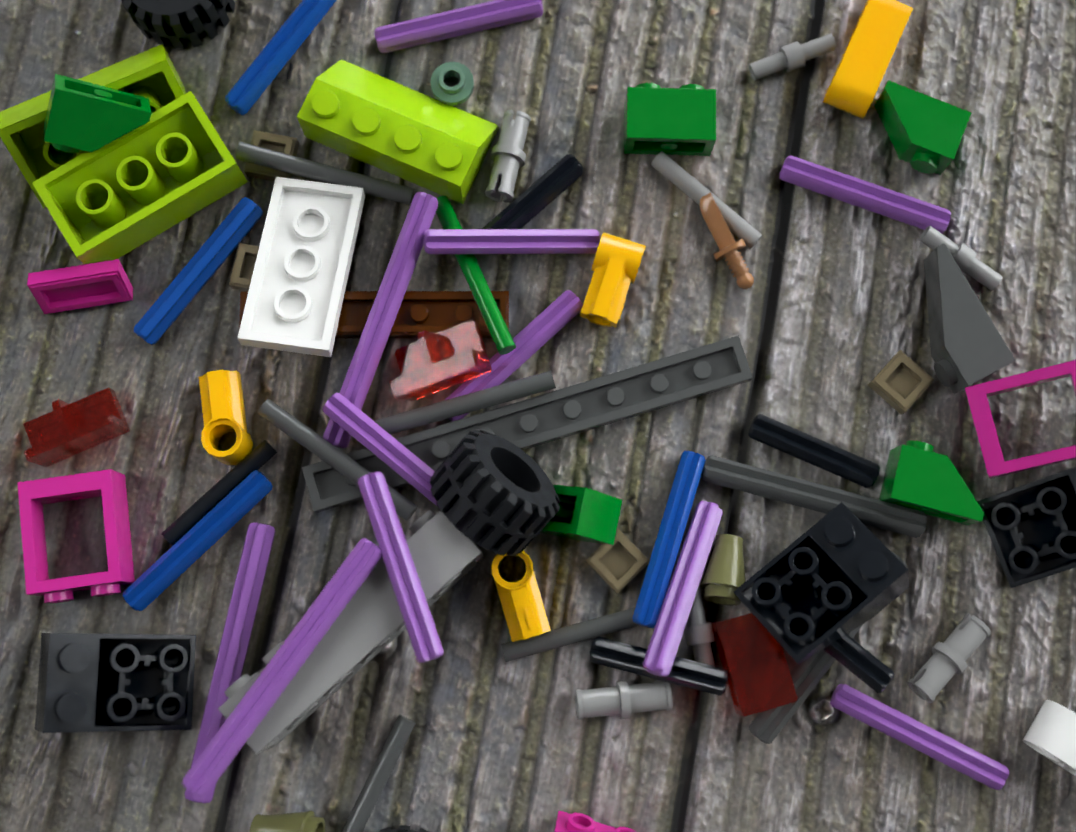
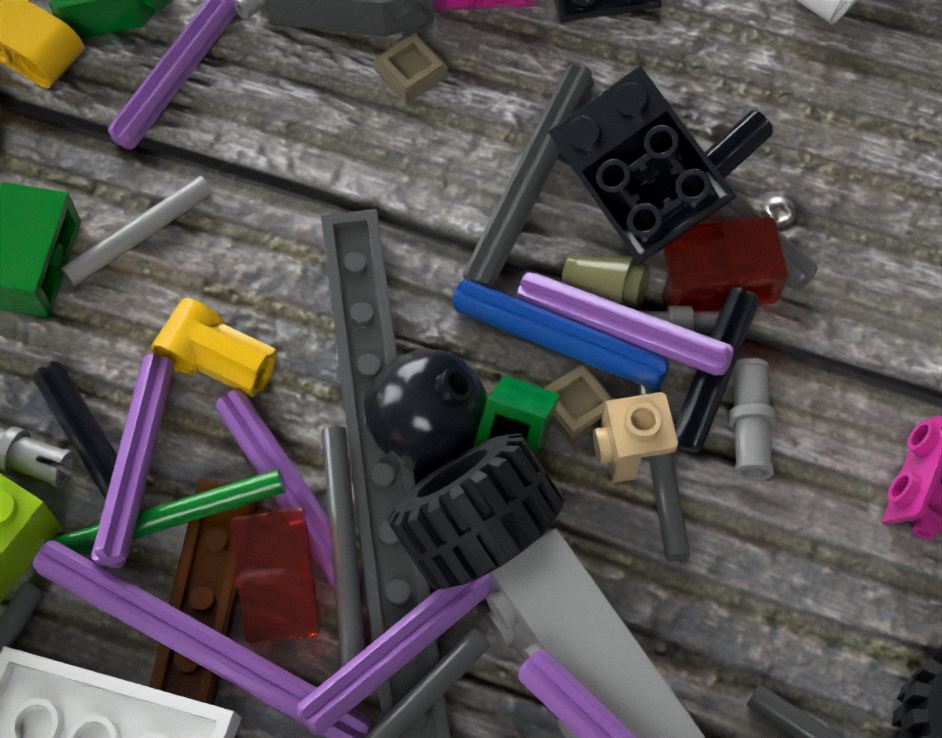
camera: 80 degrees left, 15 degrees down
medium lavender axle [358,471,444,663] -> none
yellow piece [491,551,551,642] -> none
medium nougat piece [699,192,754,289] -> none
black axle [748,414,880,488] -> none
medium lavender axle [830,684,1009,790] -> none
green slope [879,440,984,525] -> none
light grey pin [907,613,991,703] -> none
none -> black cylinder [364,349,487,473]
none -> tan bracket [593,392,678,483]

